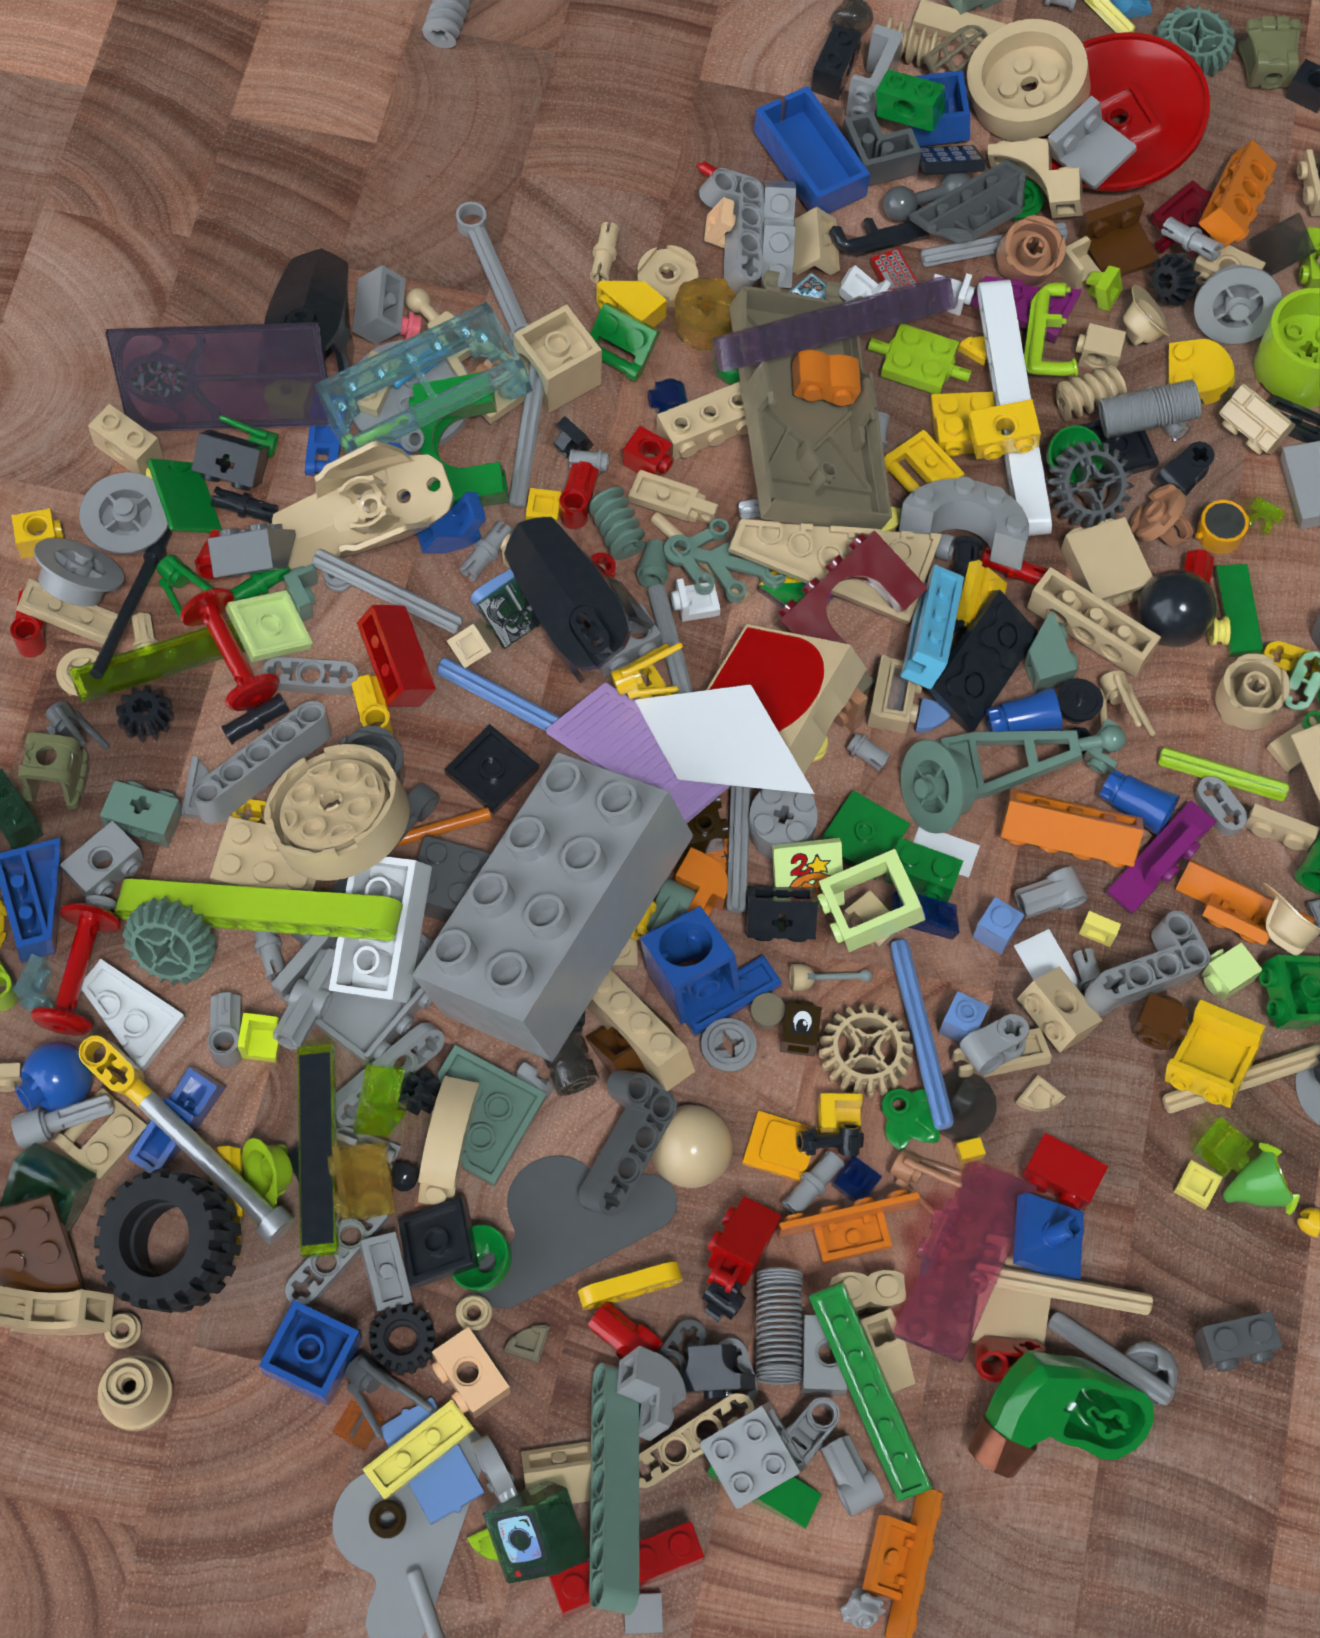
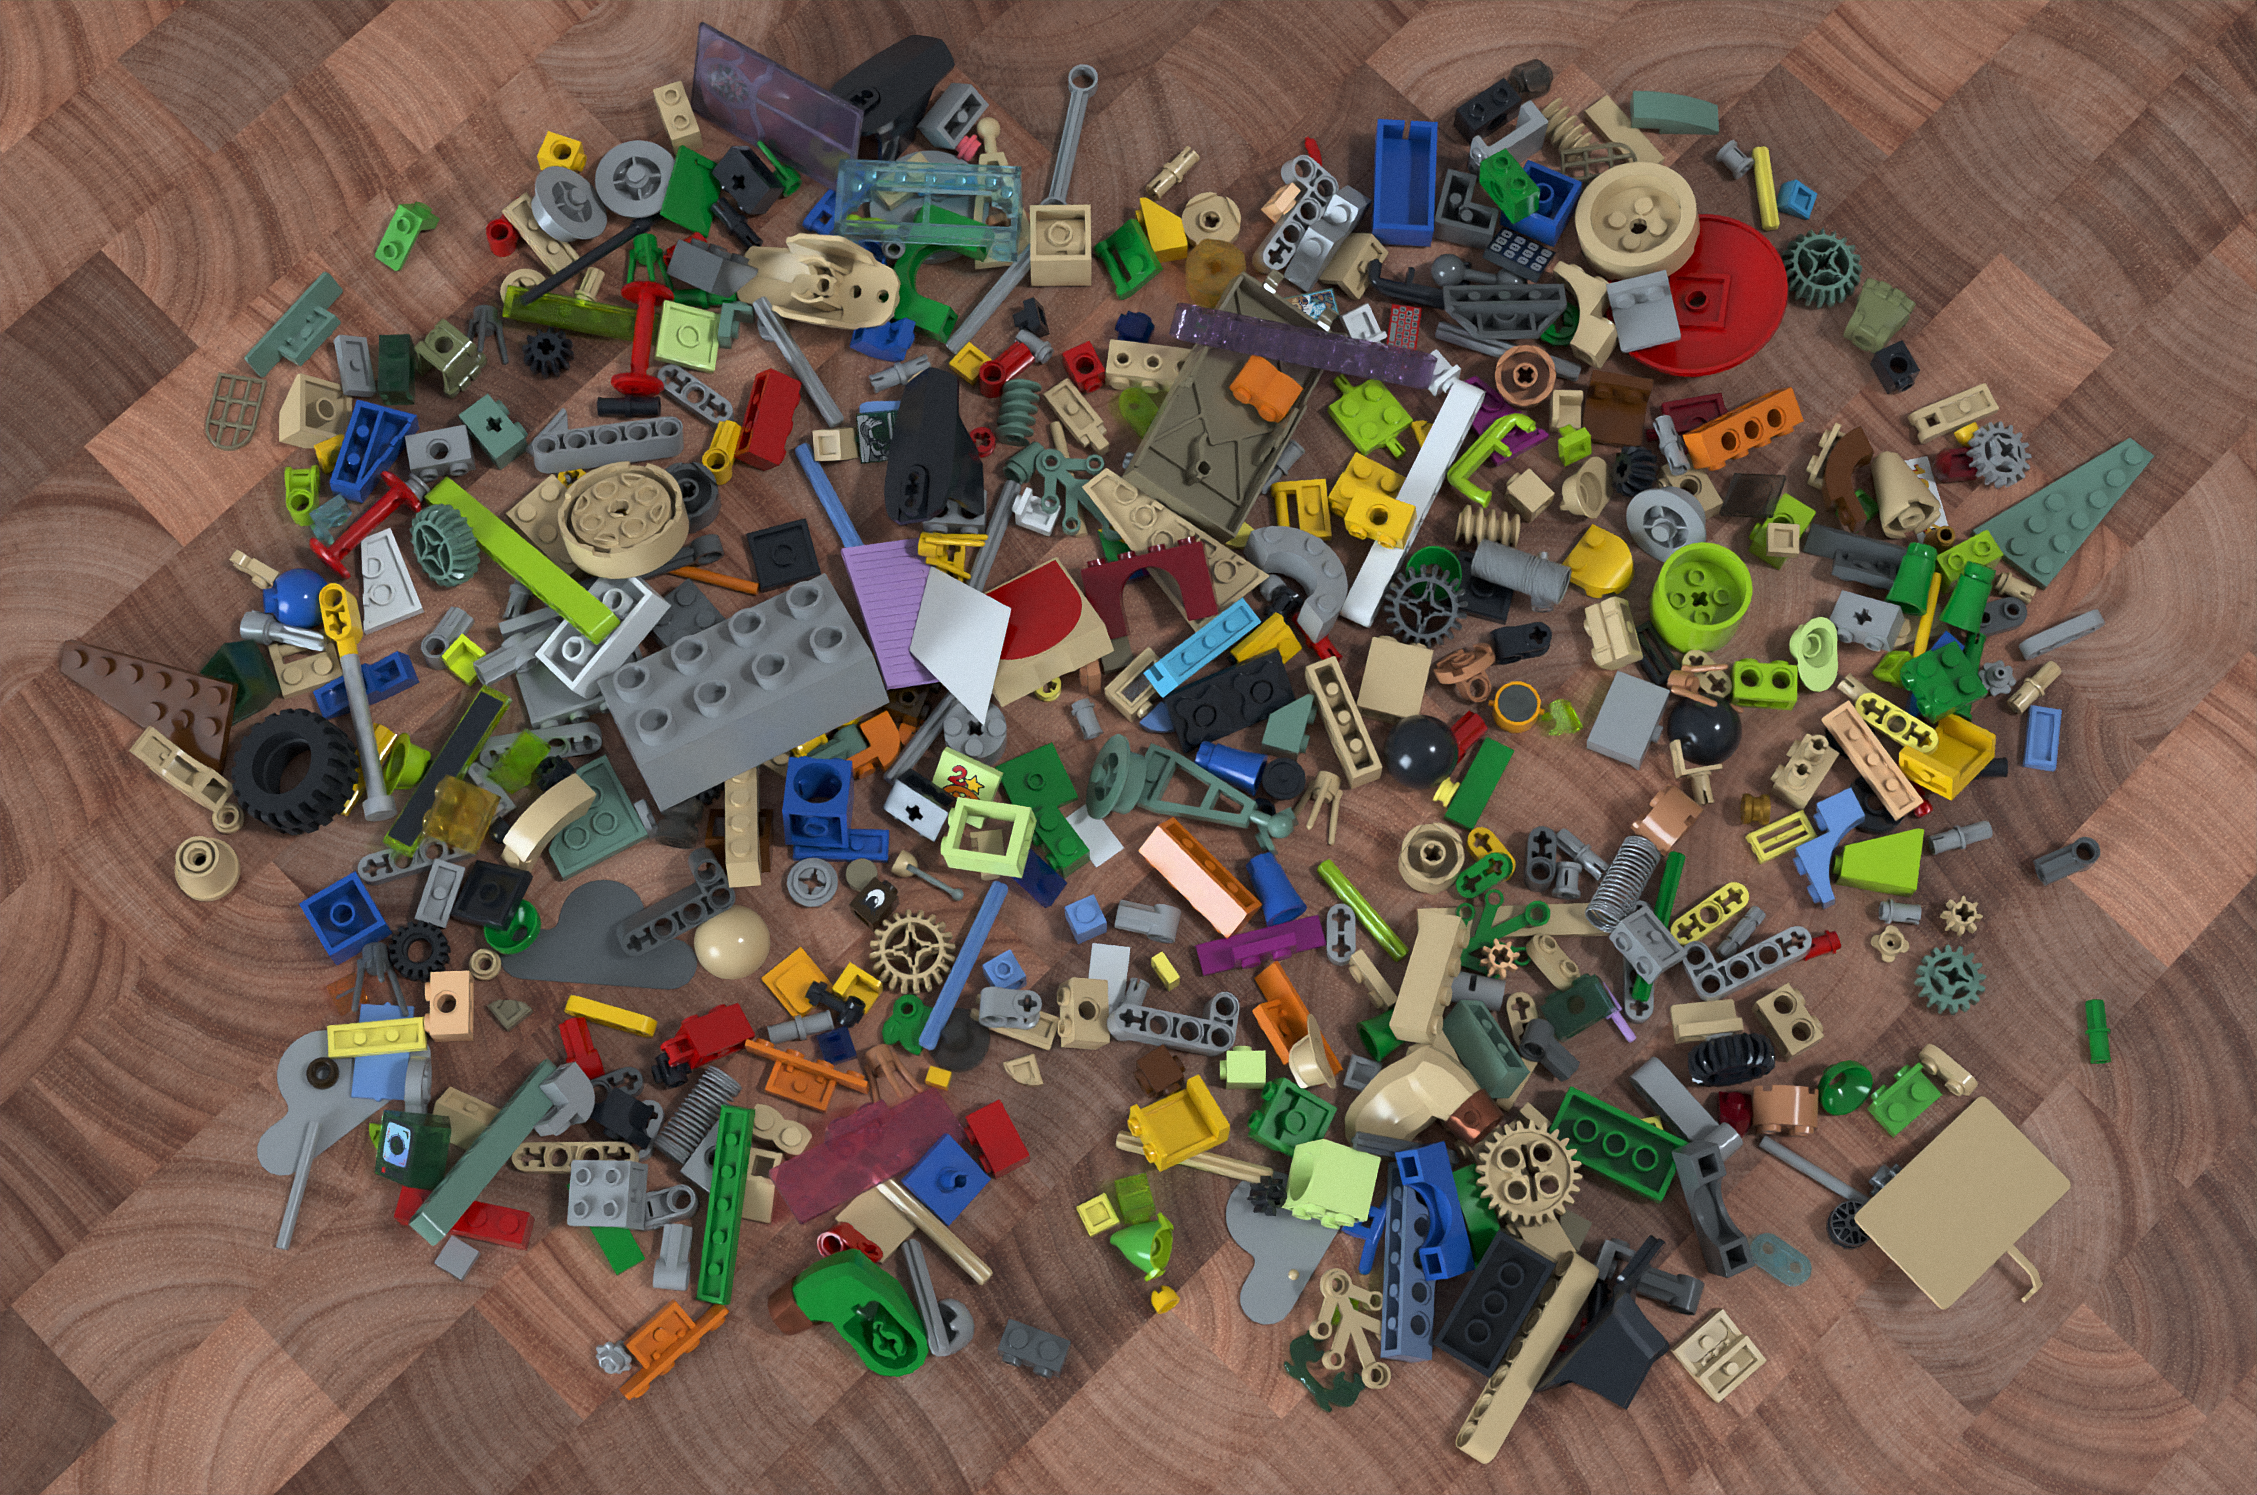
camera: 35 degrees right, 5 degrees up
none -> clear neon green plate [1119,387,1159,440]

